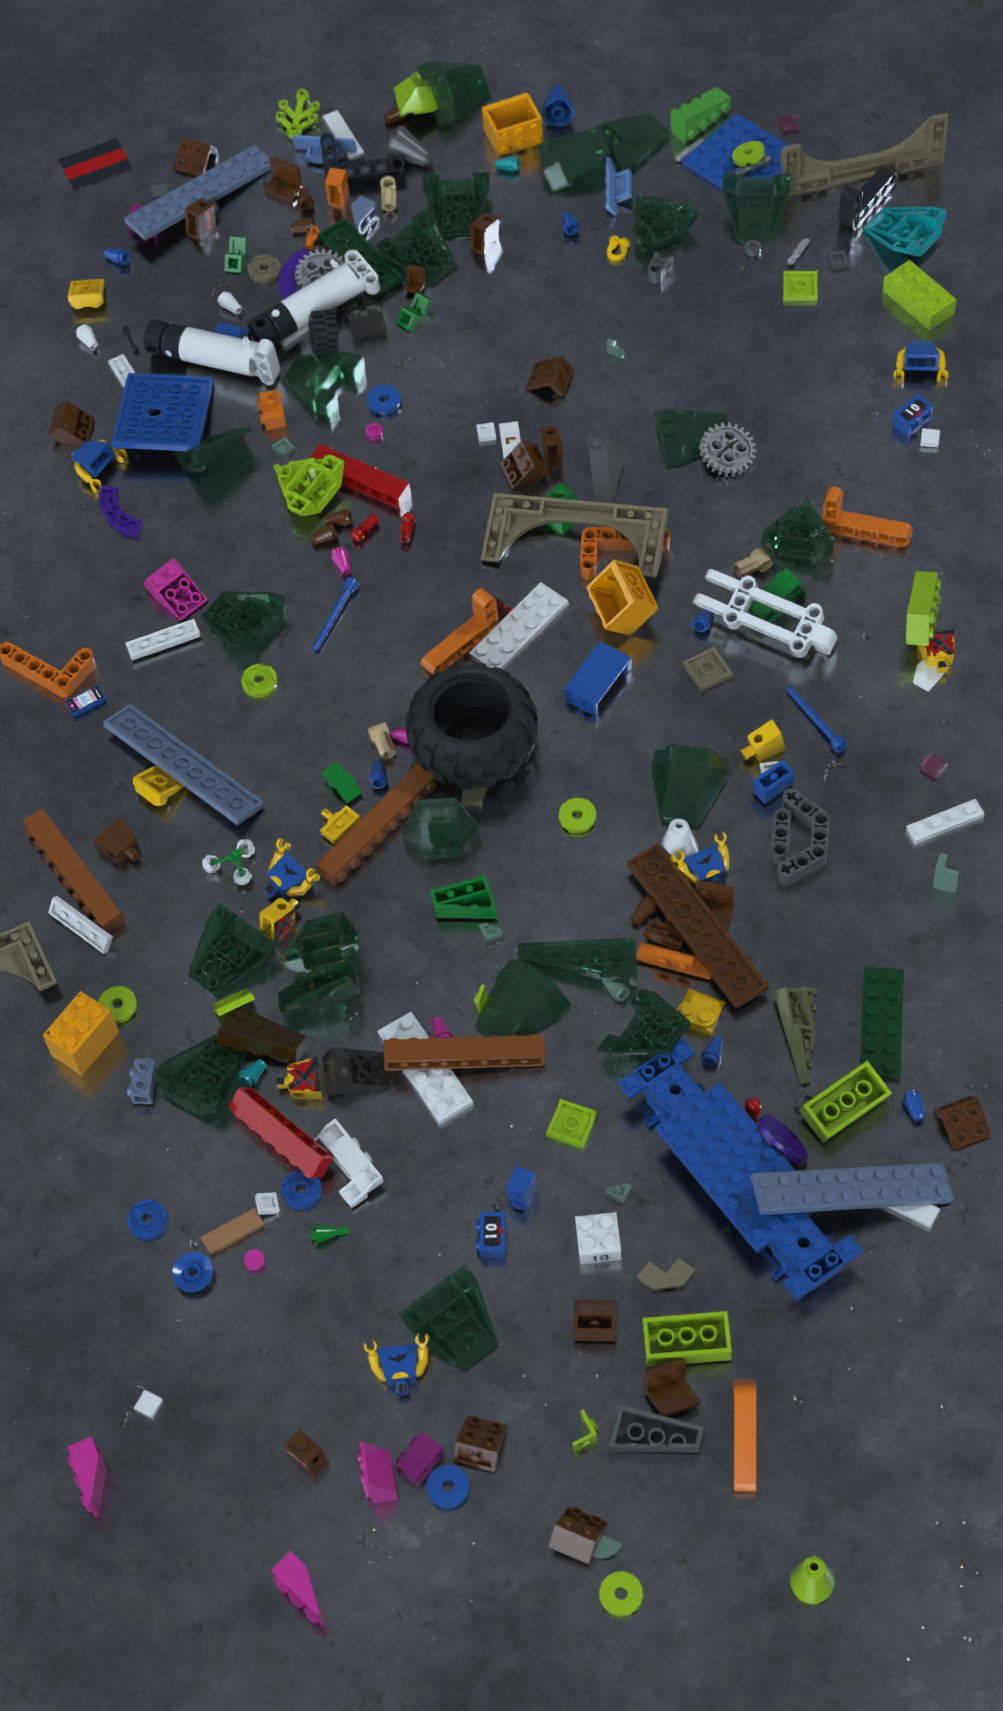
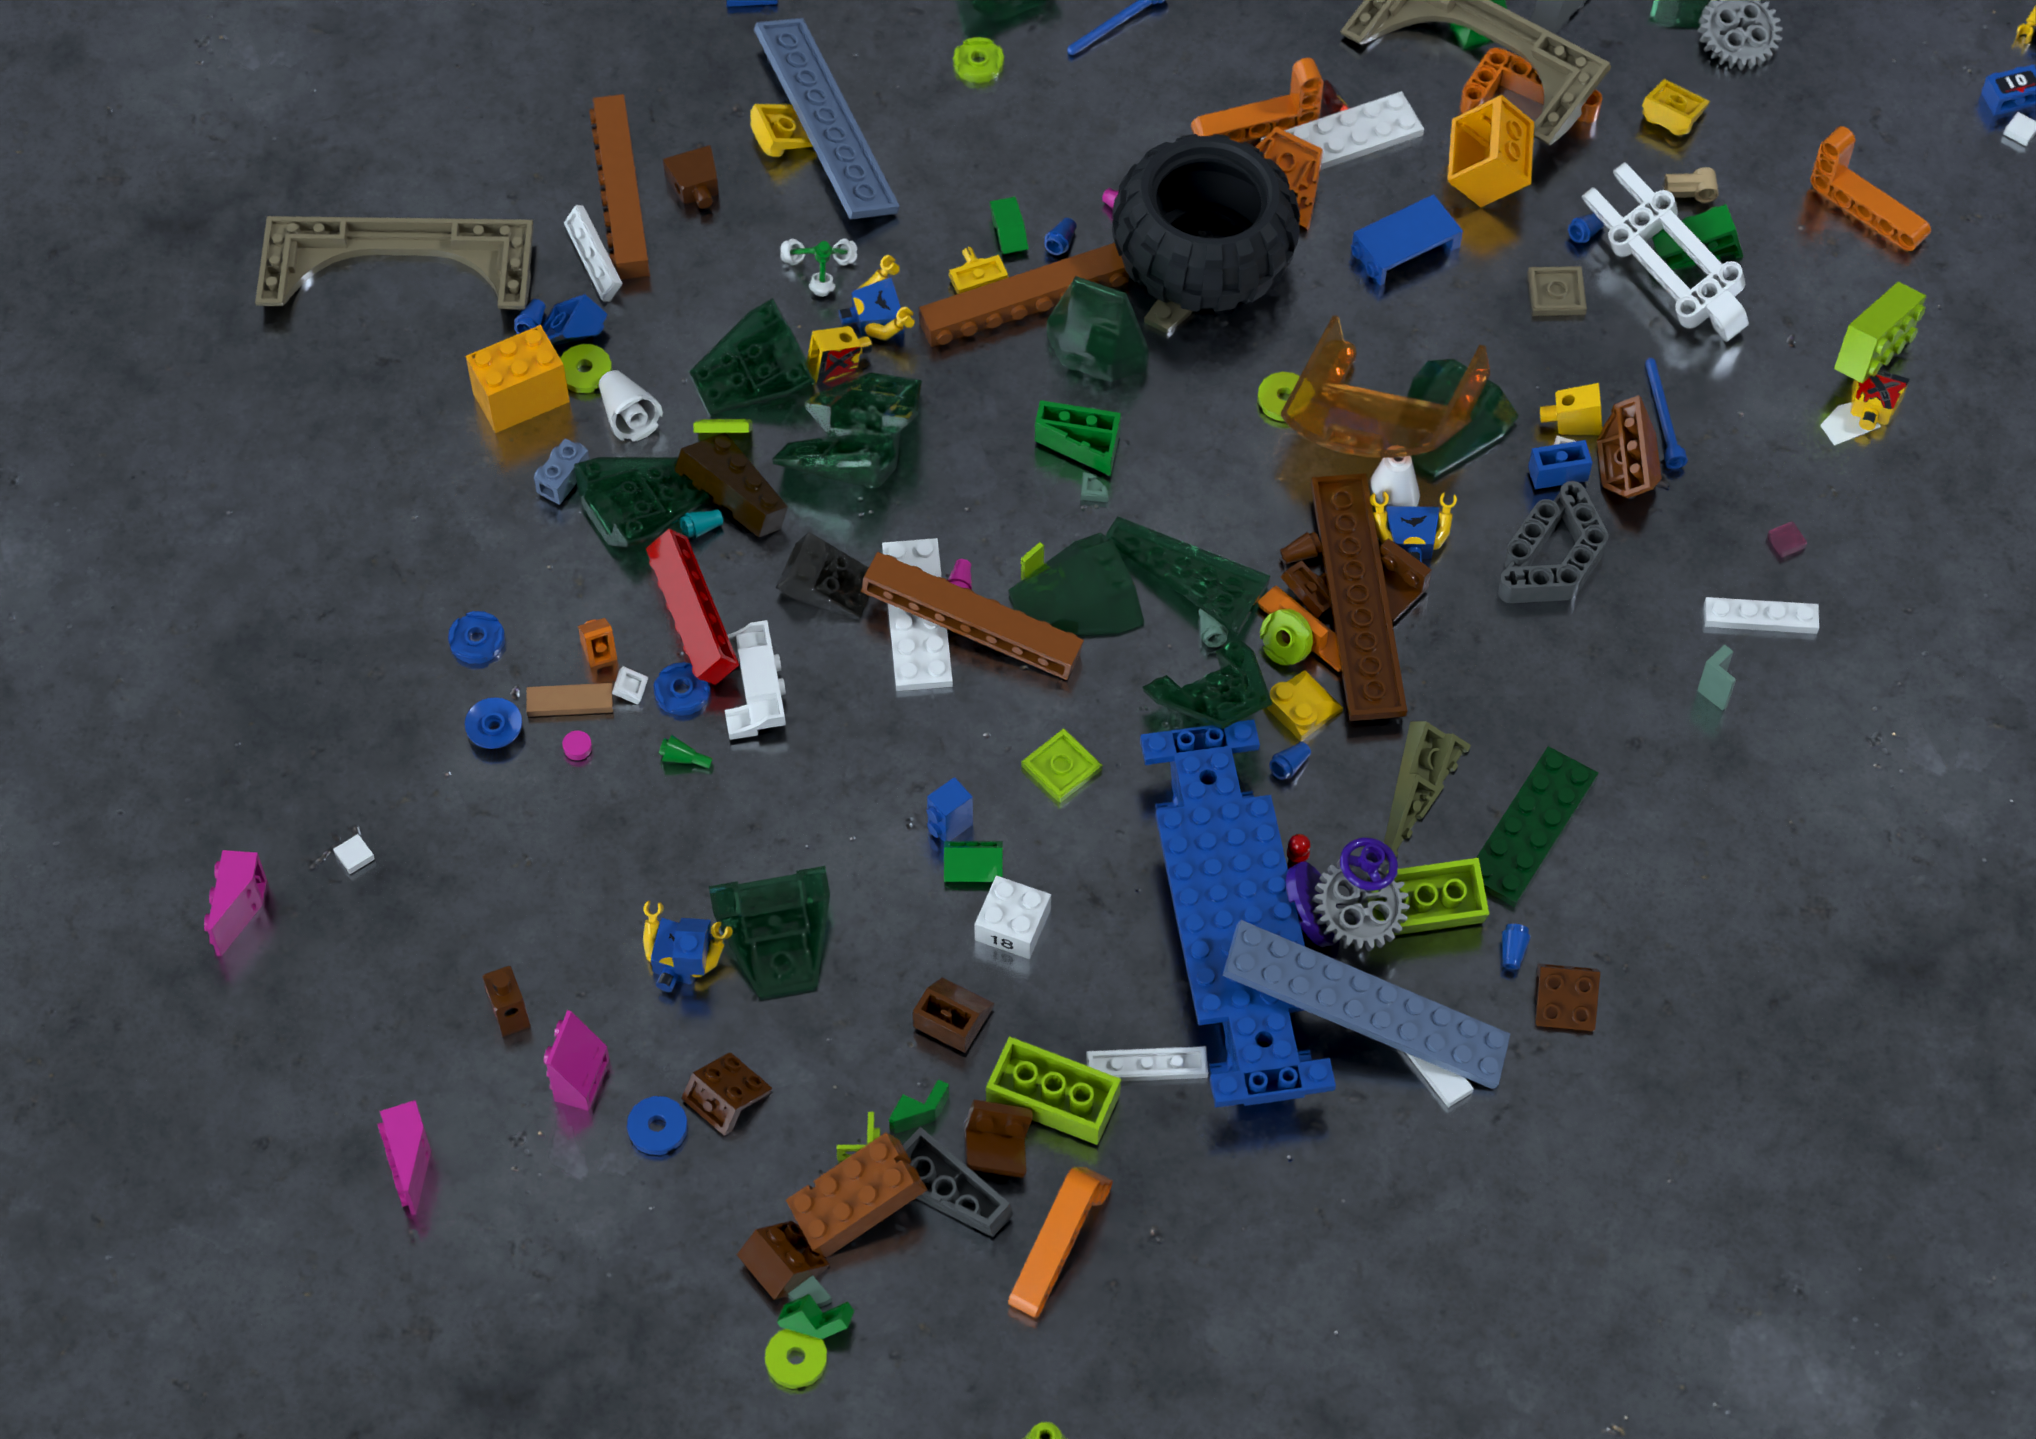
camera: 20 degrees right, 0 degrees up
torso [276,1057,323,1100] -> none
tan piece [367,722,396,760] -> none
magenta brick [396,1431,444,1486] -> none
blue brick [476,1212,506,1258] -> none
sand green tile [604,1183,632,1205] -> none
dark tan tile [637,1258,695,1291] -> none
clear green wedge [760,497,835,565] -> none
none -> blue cone [514,299,546,334]
none -> blue slope [542,294,608,345]
none -> orange slope [578,618,617,668]
none -> white cone [599,370,663,442]
none -> blue slope [672,918,711,975]
none -> green slope [777,1294,855,1339]
none -> dark orange piece [786,1132,927,1258]
none -> green slope [889,1079,949,1134]
none -> green brick [944,841,1003,882]
none -> white tile [1086,1046,1208,1082]
none -> orange wing [1256,127,1323,231]
none -> lime tile [1260,609,1313,665]
none -> clear orange windscreen [1280,315,1490,458]
none -> light grey gear [1312,860,1410,952]
none -> dark purple piece [1340,837,1398,891]
none -> dark orange wedge [1597,395,1662,498]
none -> yellow slope [1642,79,1710,136]

